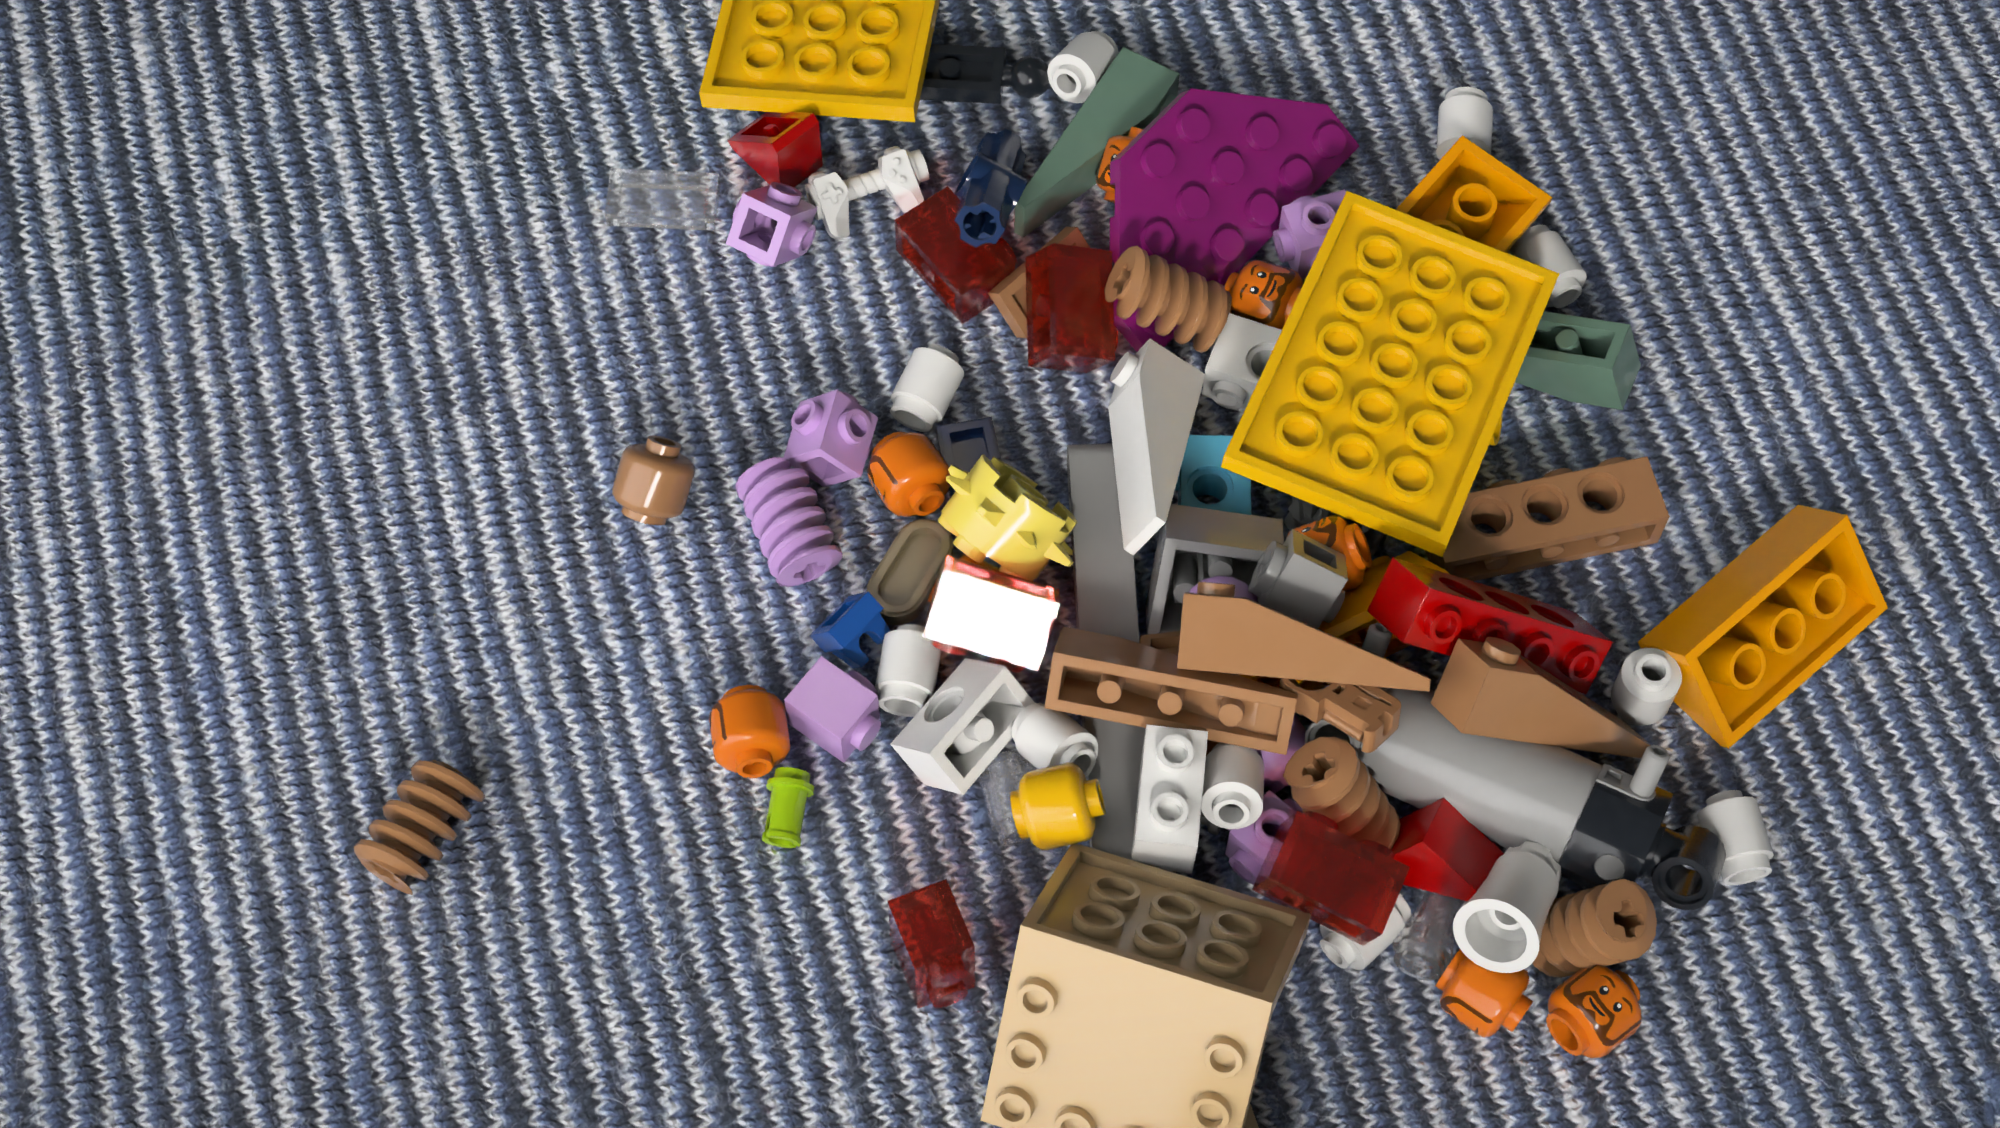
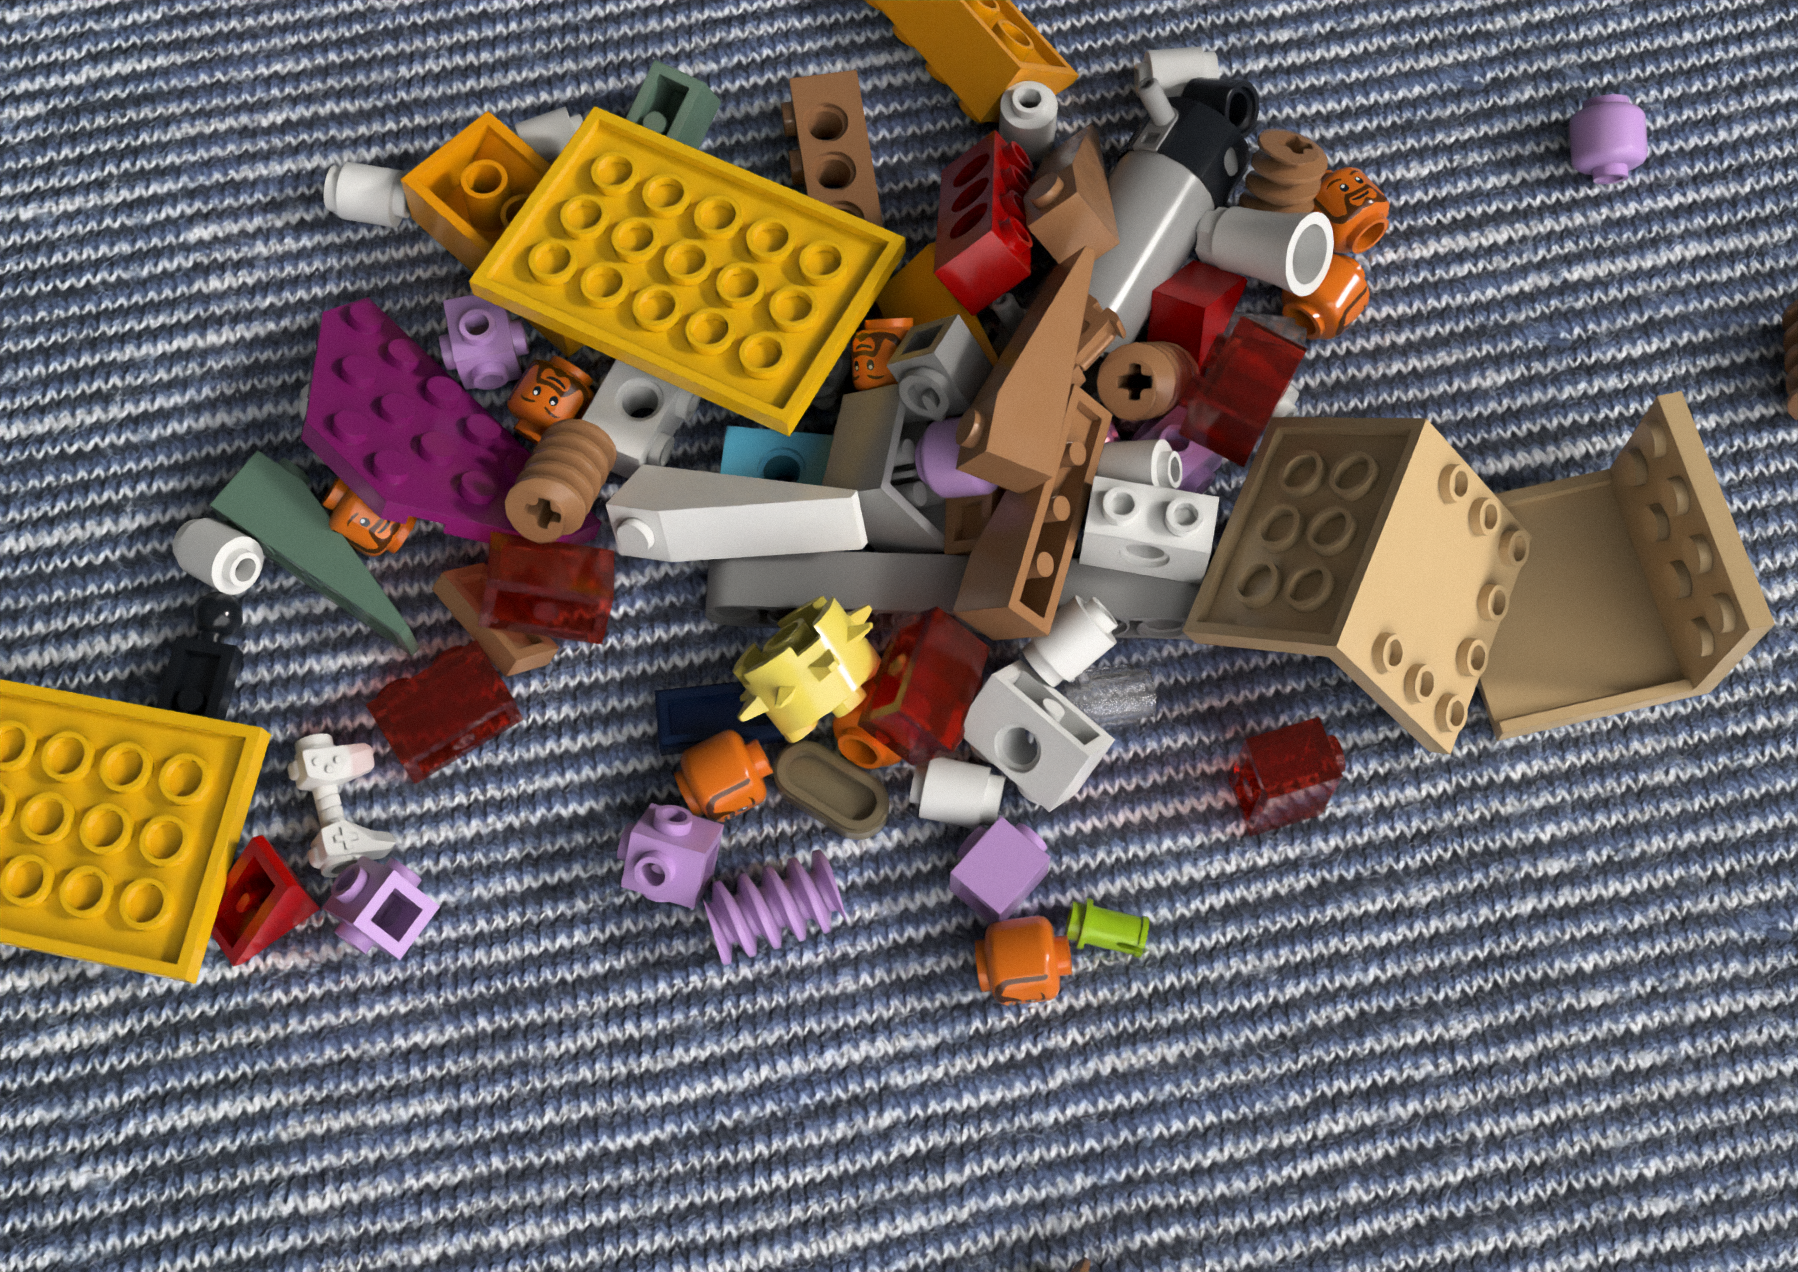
camera: 85 degrees left, 5 degrees up
clear tile [605,168,721,231] -> none
medium nougat head [612,435,695,525] -> none
blue tile [809,591,890,669] -> none
white brick [890,344,964,432] -> none
dark blue piece [954,129,1028,248] -> none
yellow head [1010,762,1105,850] -> none

